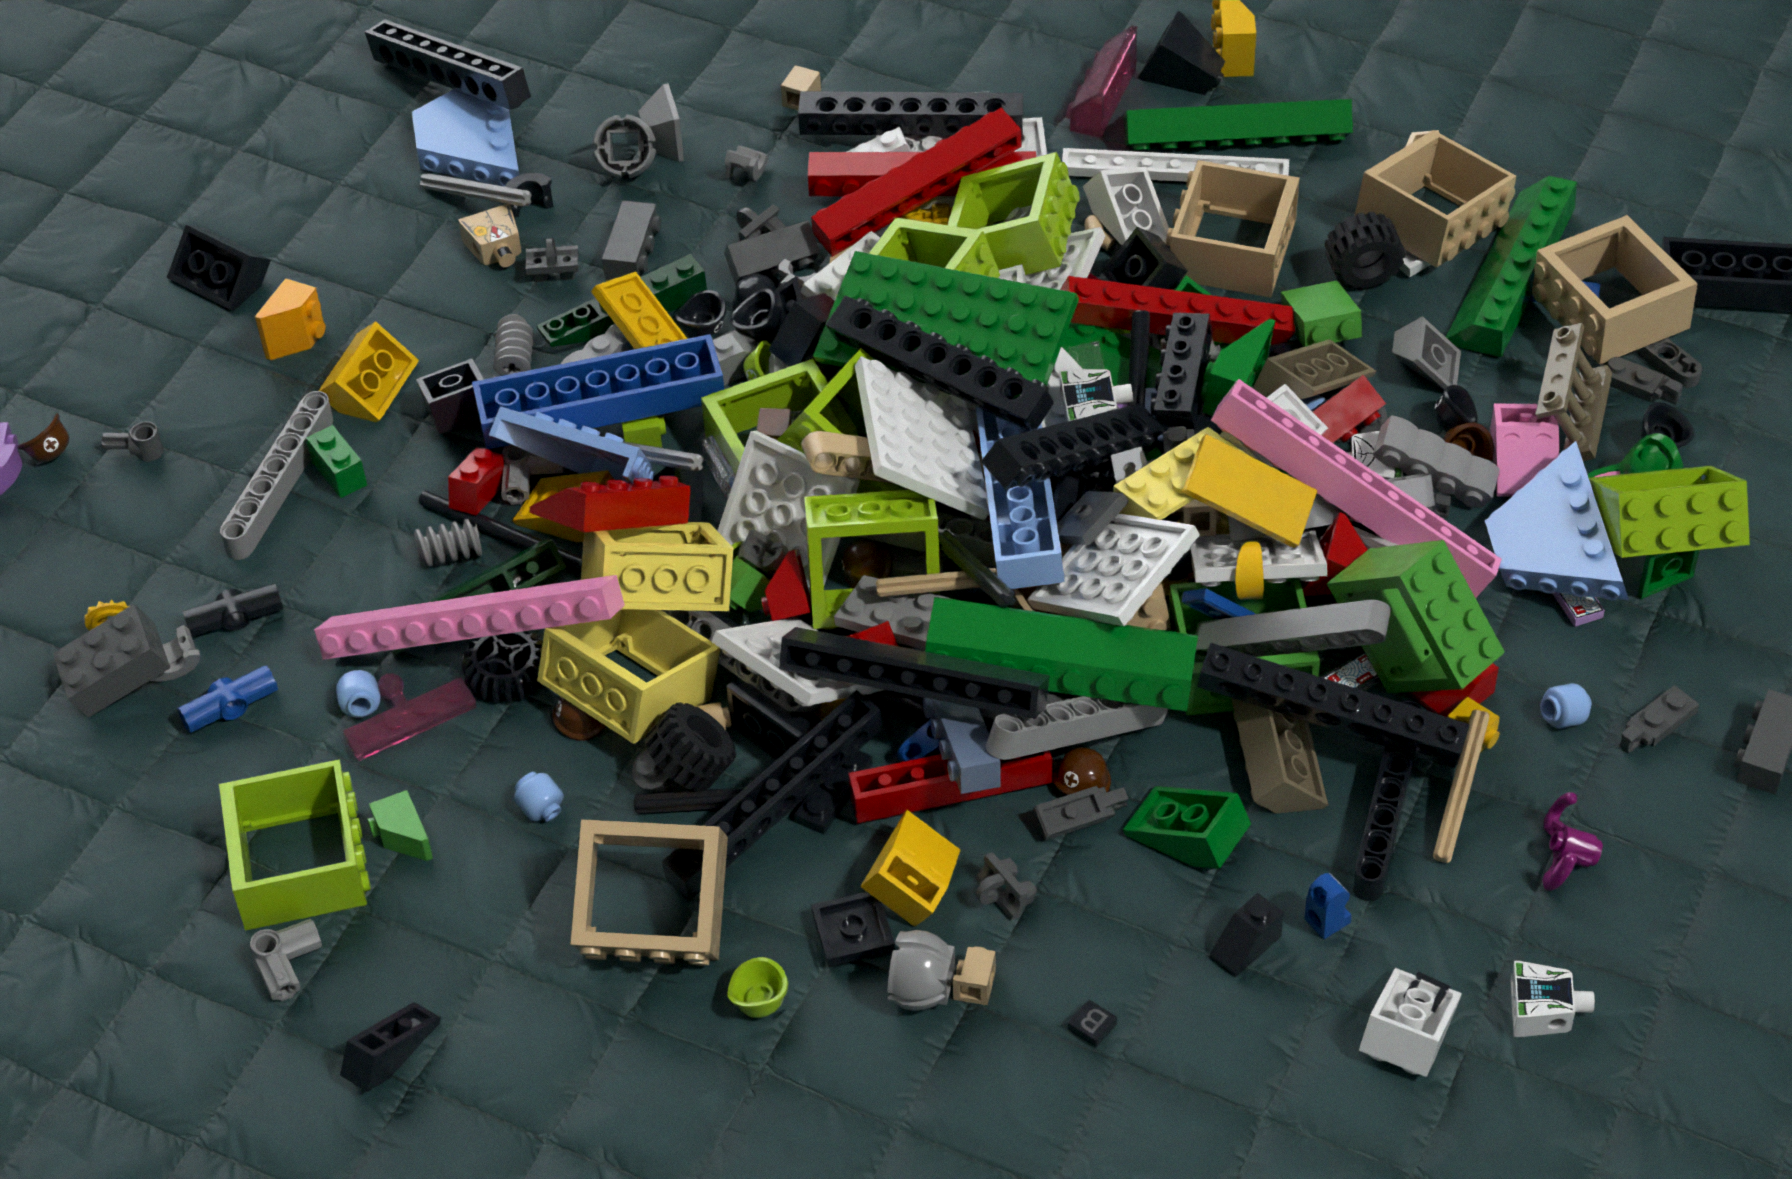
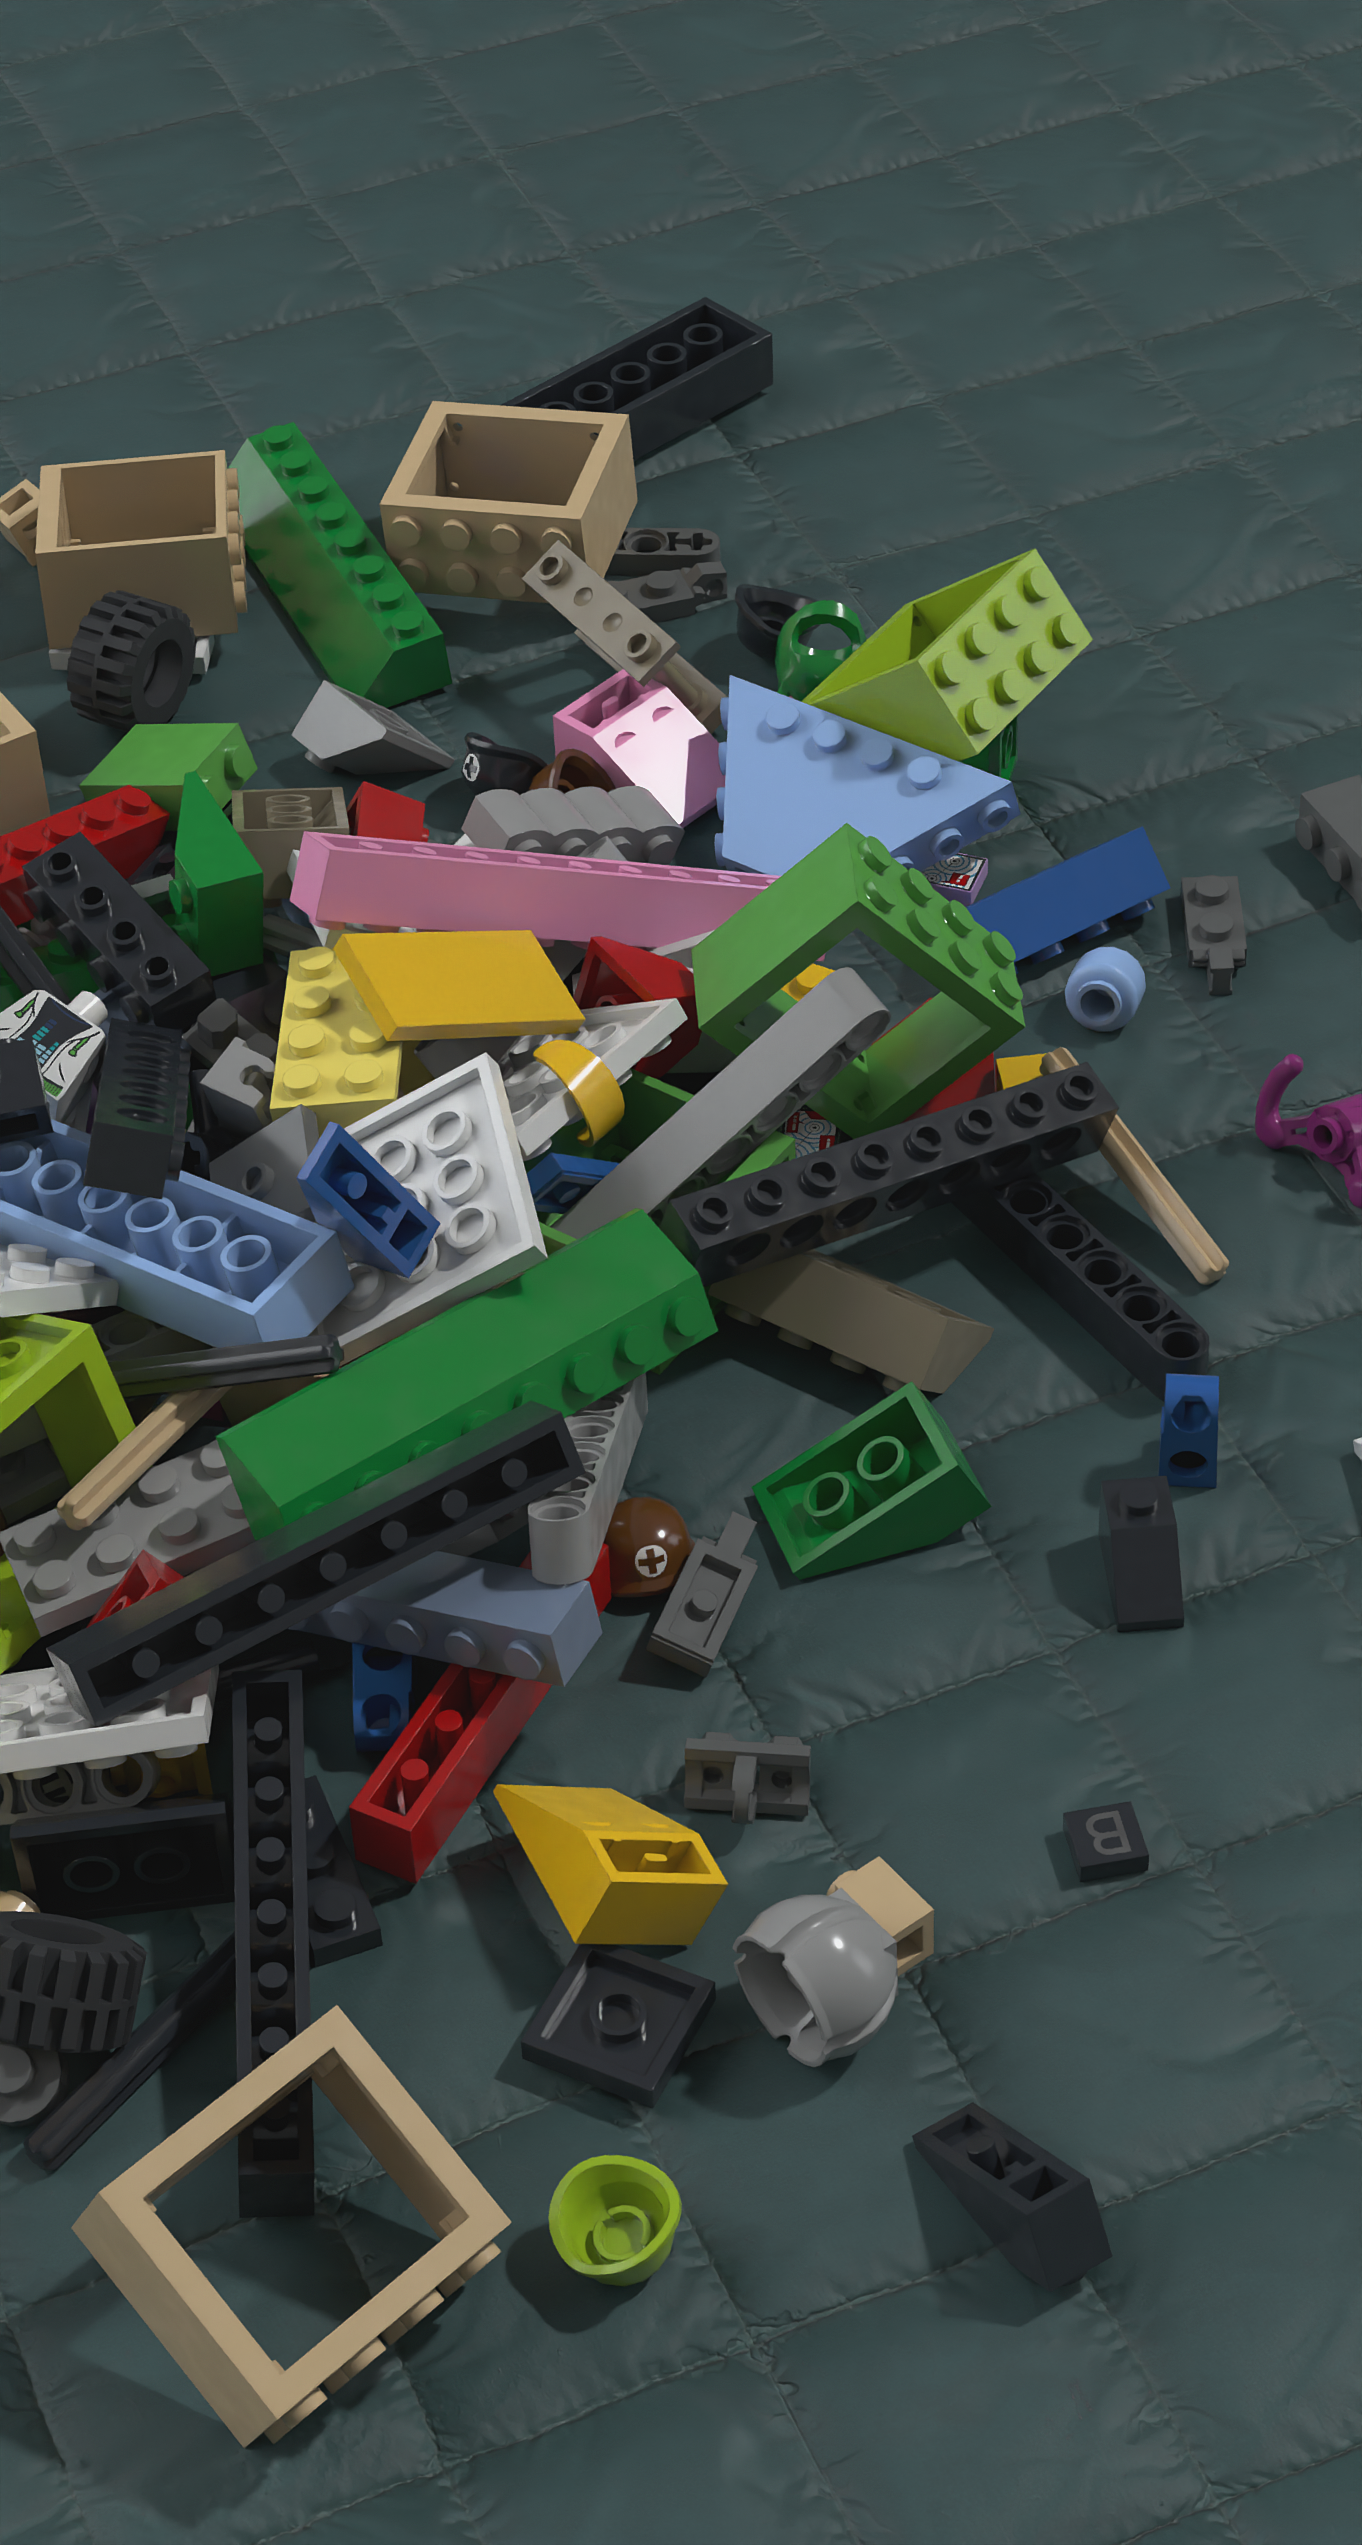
camera: 50 degrees left, 5 degrees down
none -> blue slope [296,1122,441,1279]
none -> black slope [912,2102,1113,2292]
none -> blue slope [966,826,1171,974]

